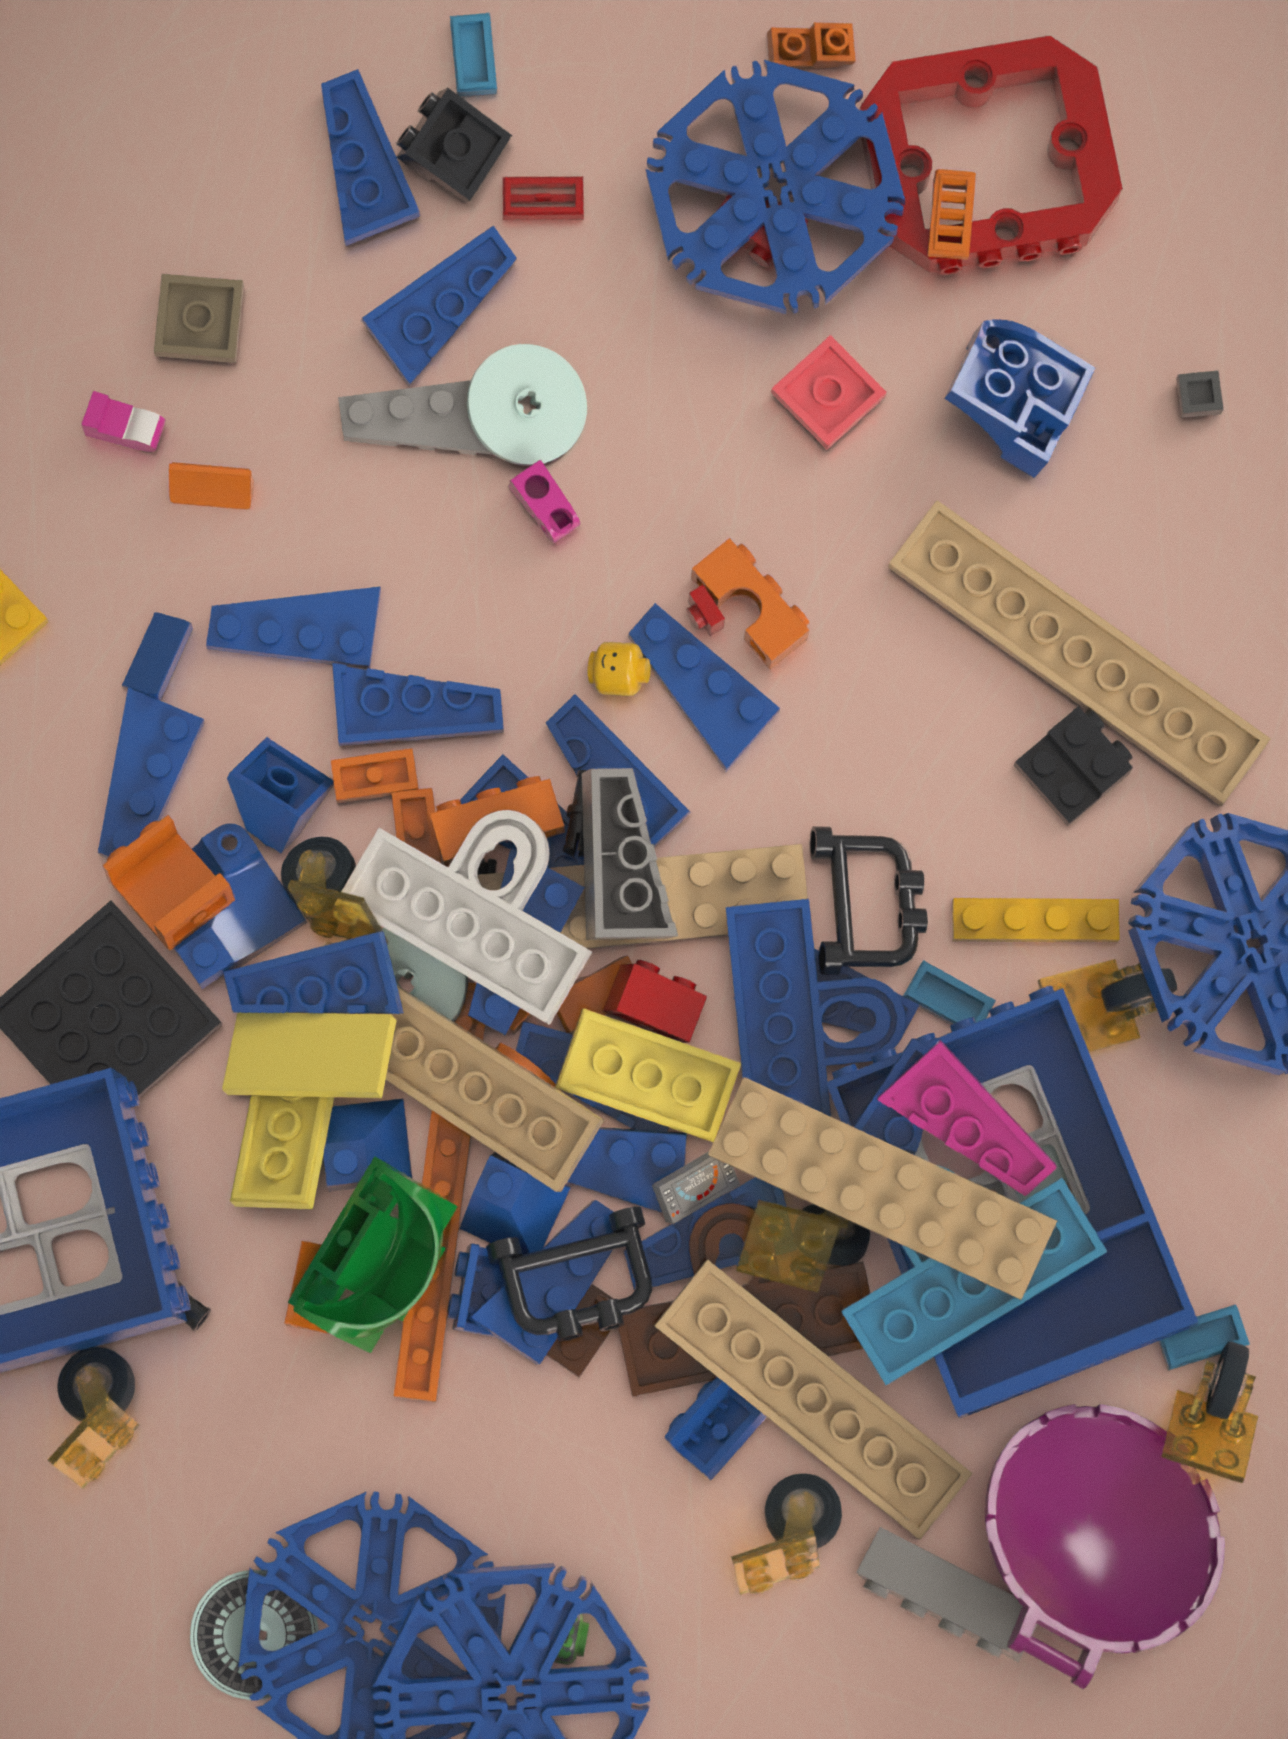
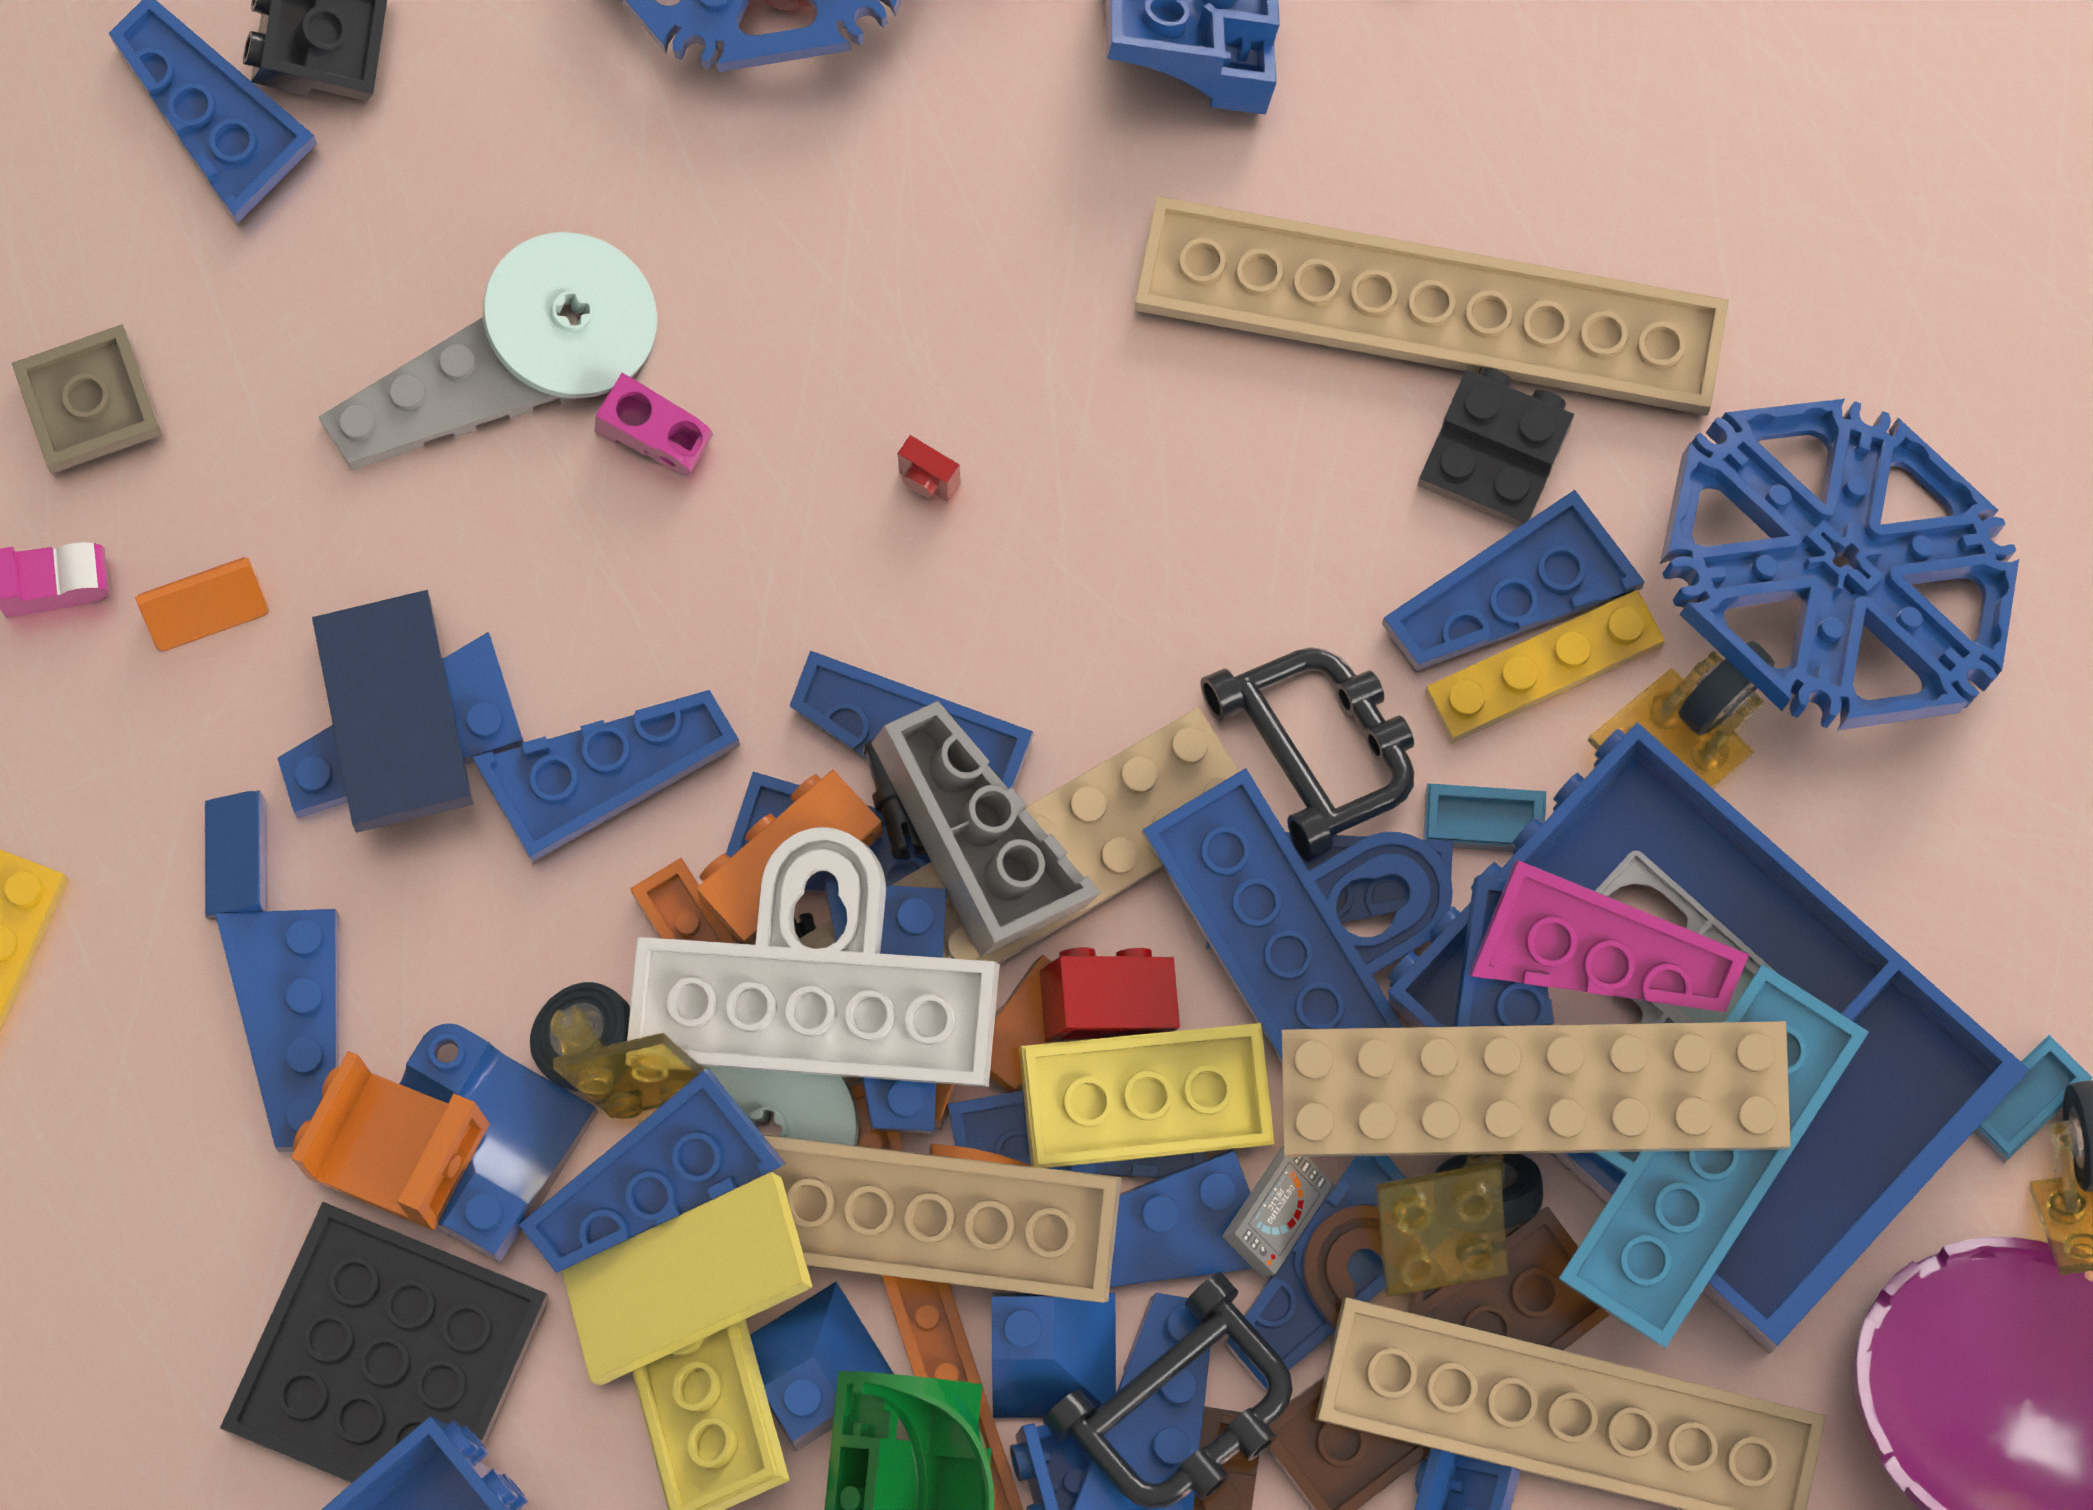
camera: 20 degrees left, 5 degrees down
blue slope [227,737,334,853] -> none
orange plate [330,748,419,804] -> none
blue wing [361,226,517,386] -> none
red tile [503,176,584,220] -> none
yellow head [587,642,651,696] -> none
blue wing [628,603,780,772] -> none
orange arch [691,538,810,670] -> none
coral plate [771,335,887,450] -> none
none -> dark blue tile [312,589,474,833]
none -> blue wing [1382,490,1645,671]

